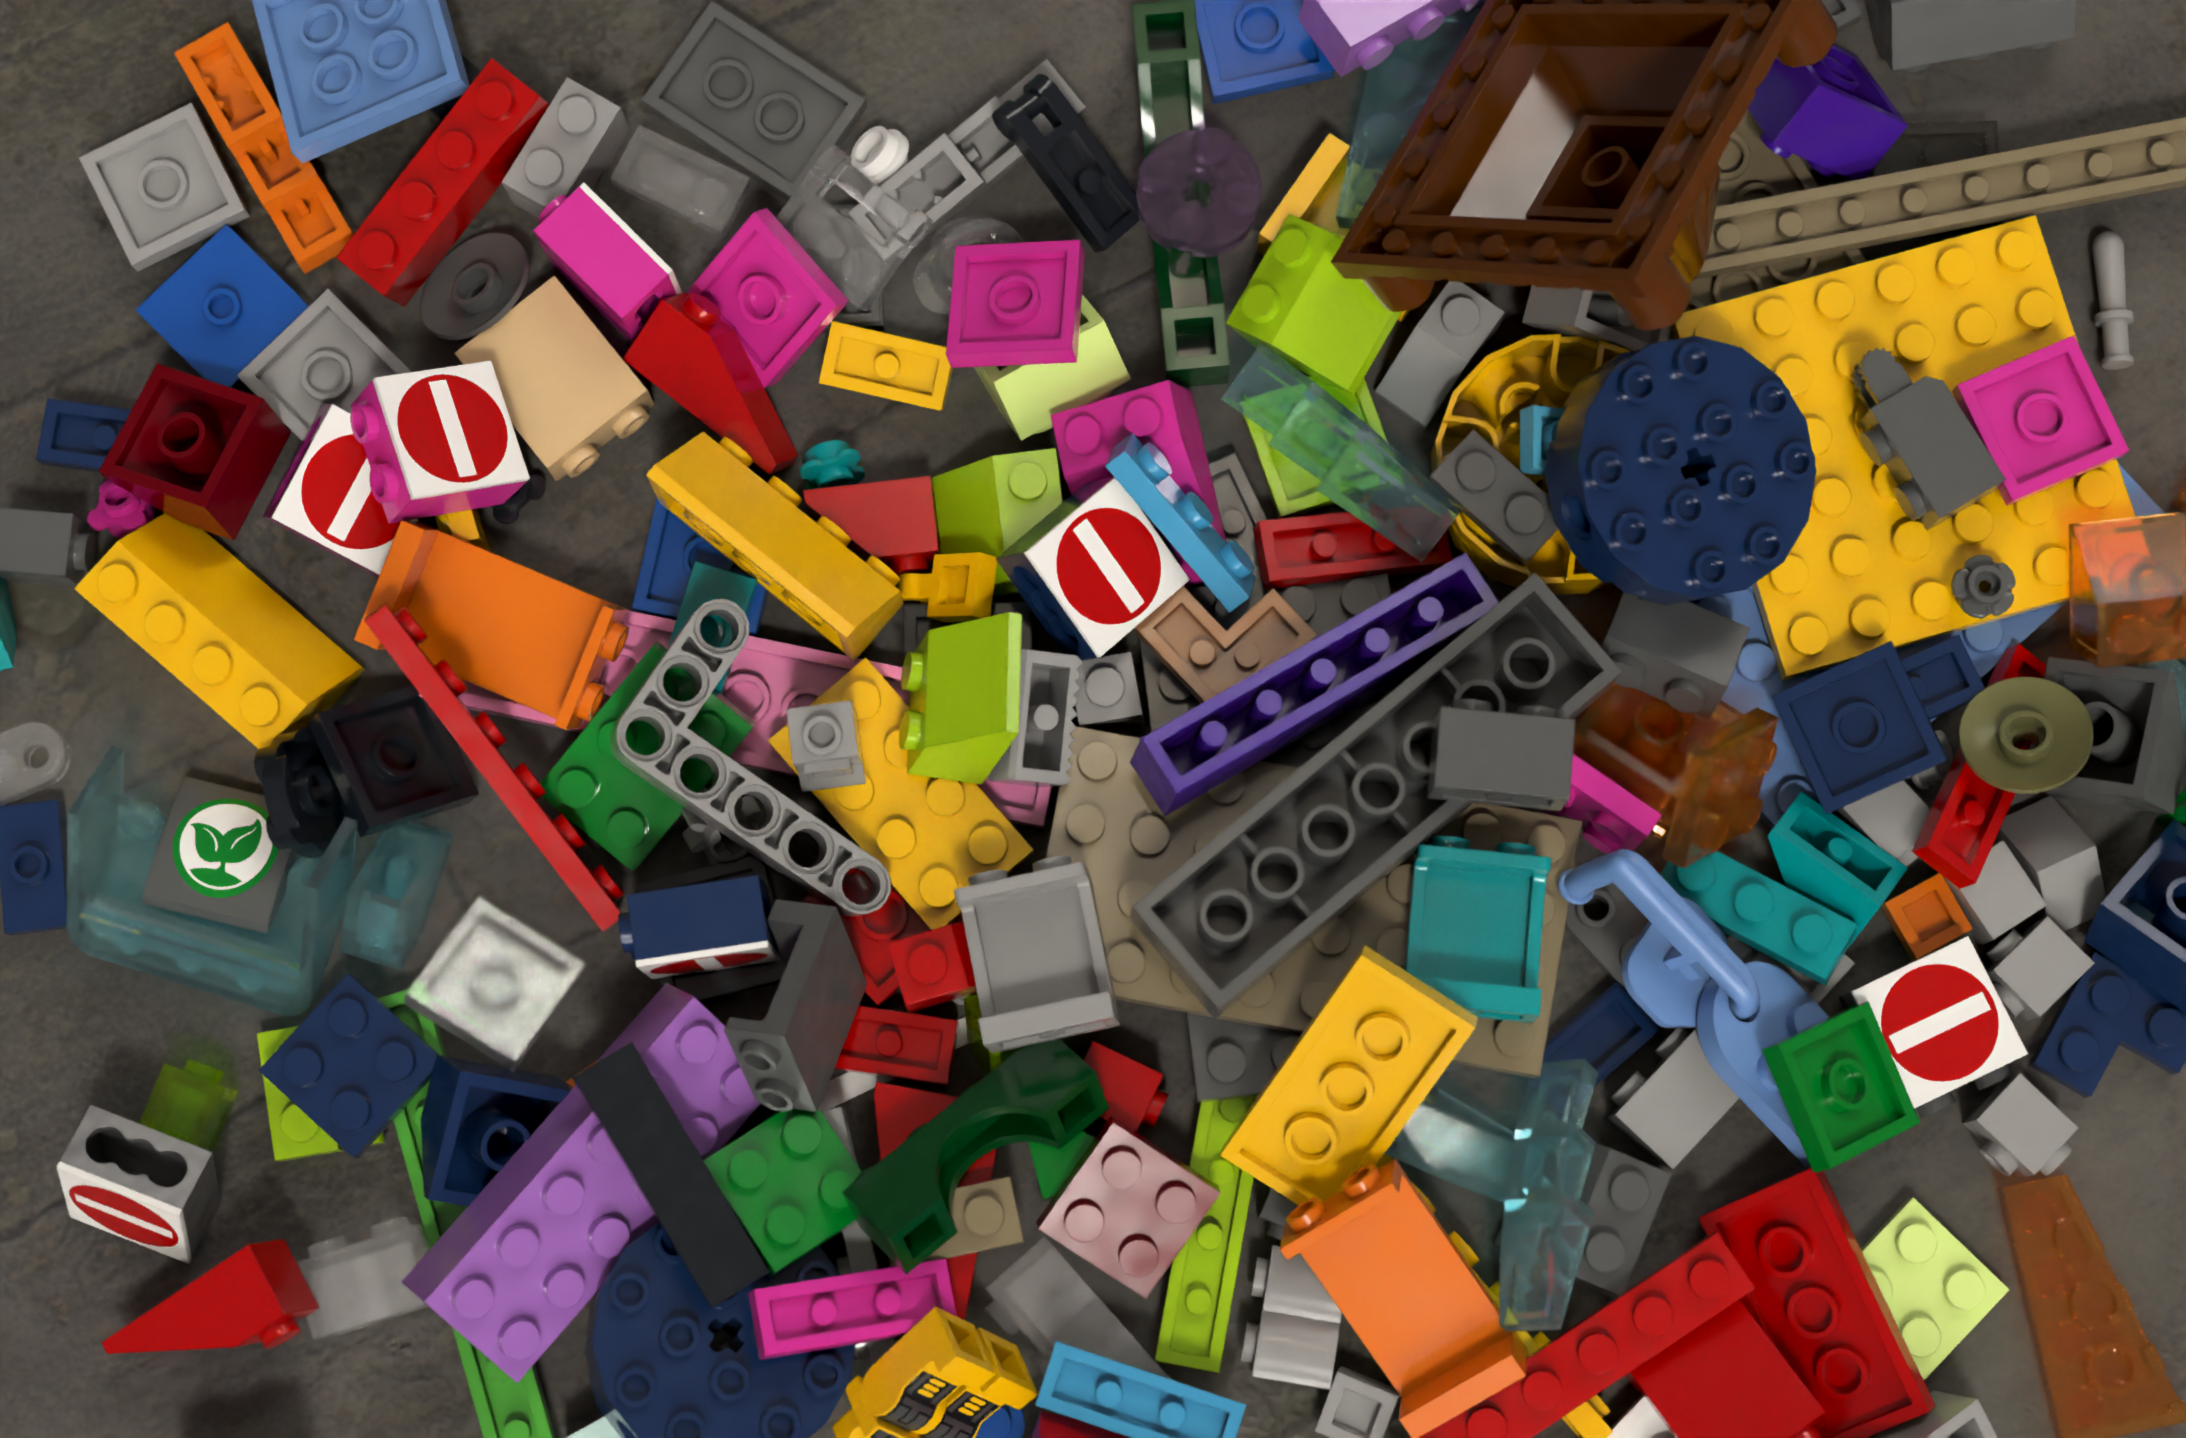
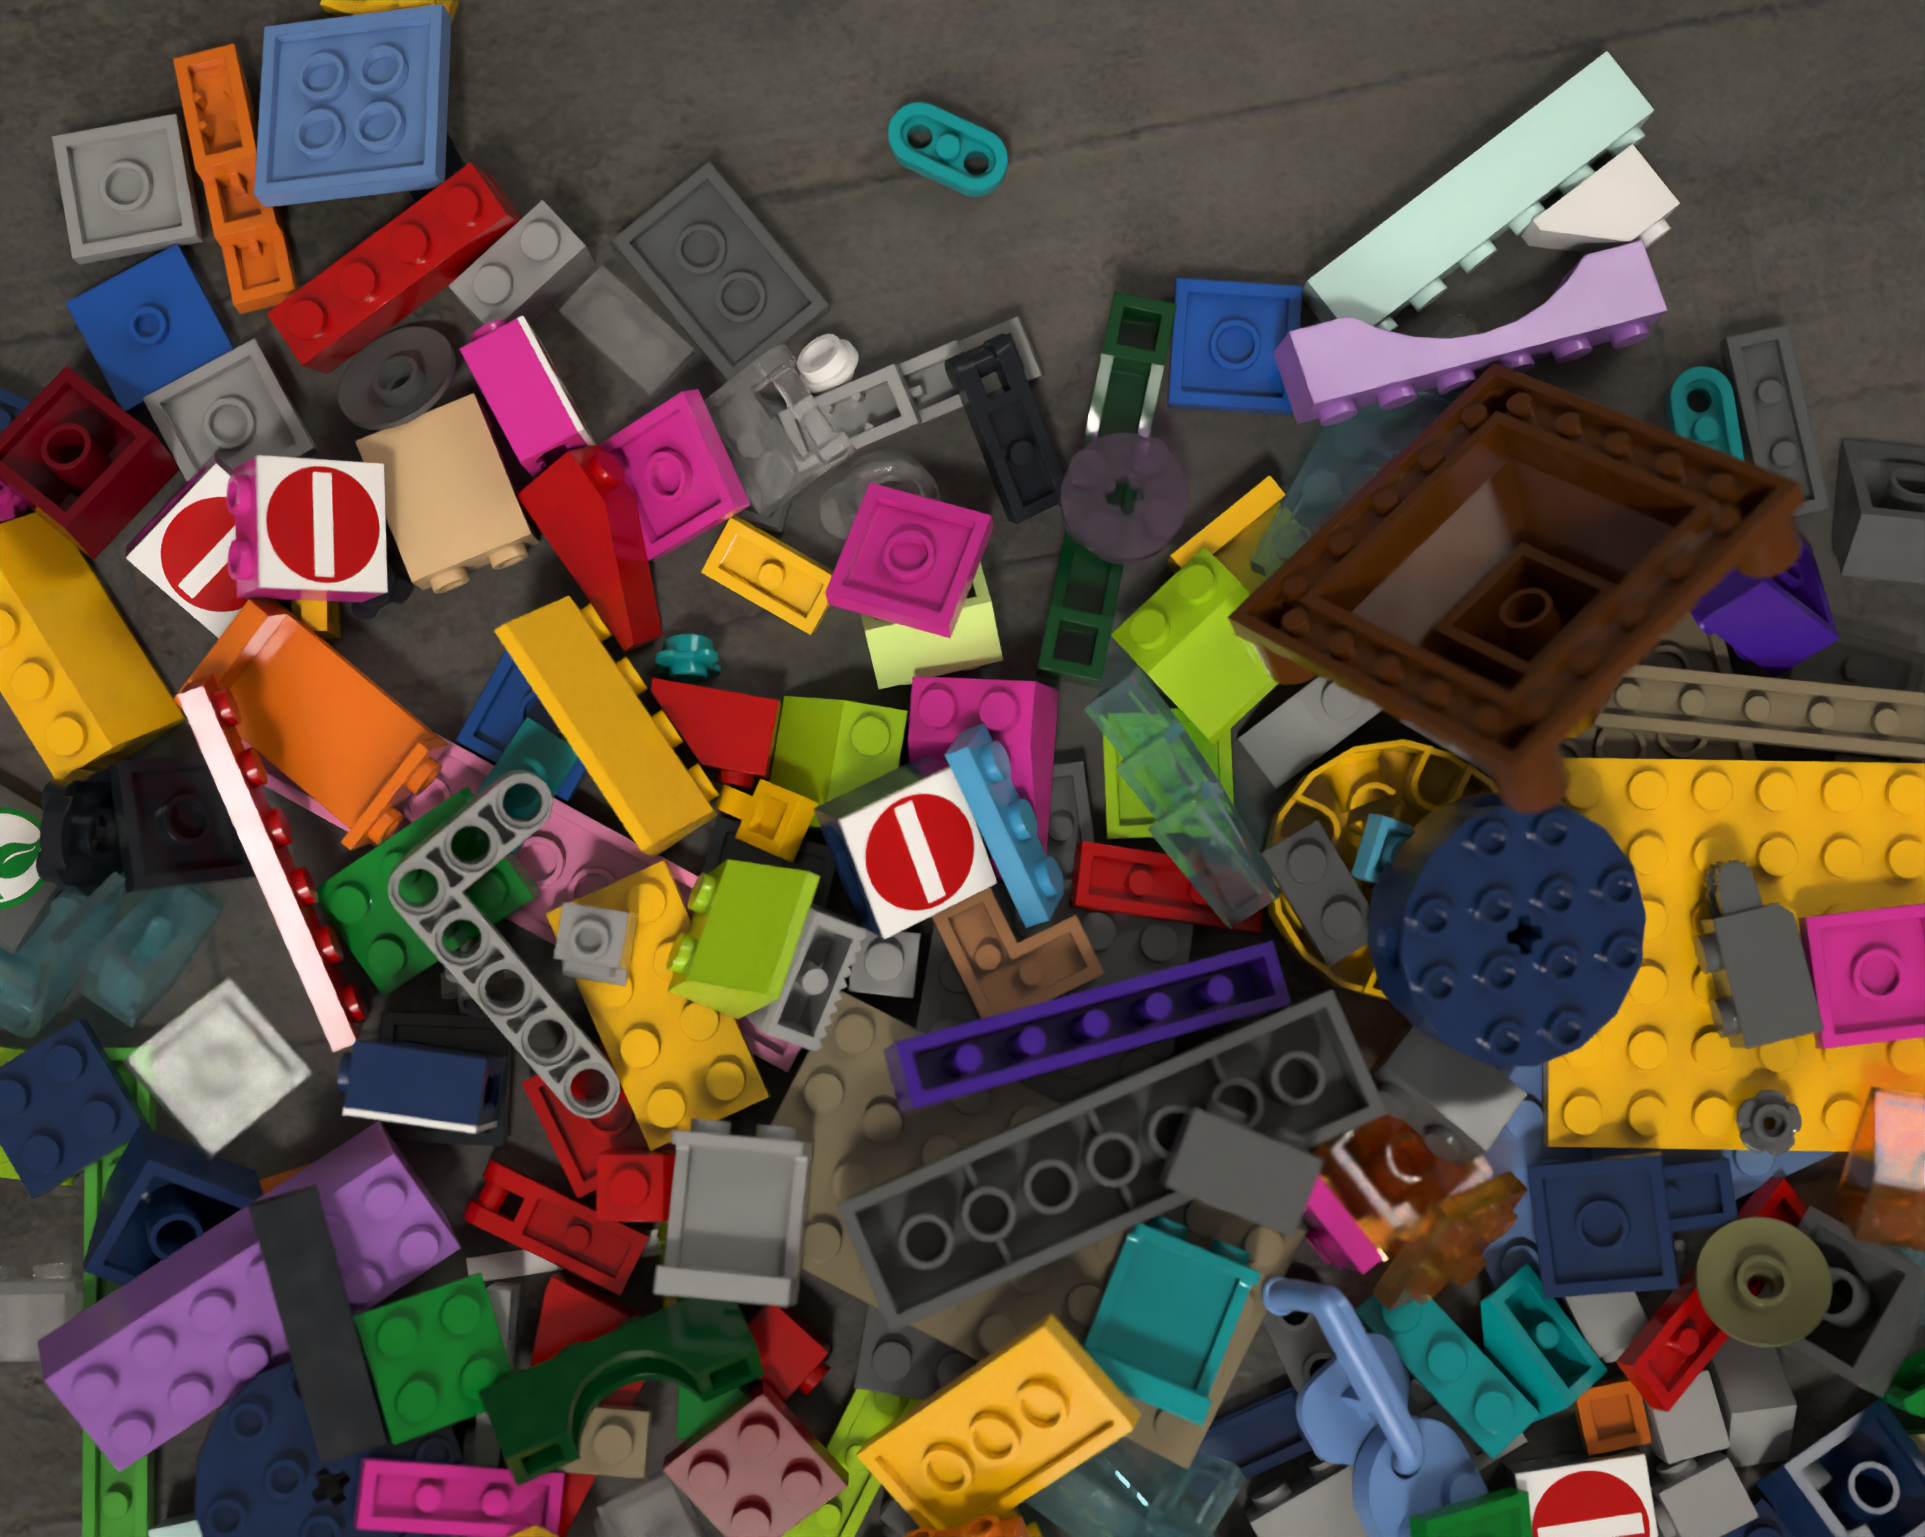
camera: 15 degrees right, 5 degrees up
dark grey panel [724,899,867,1112] -> none

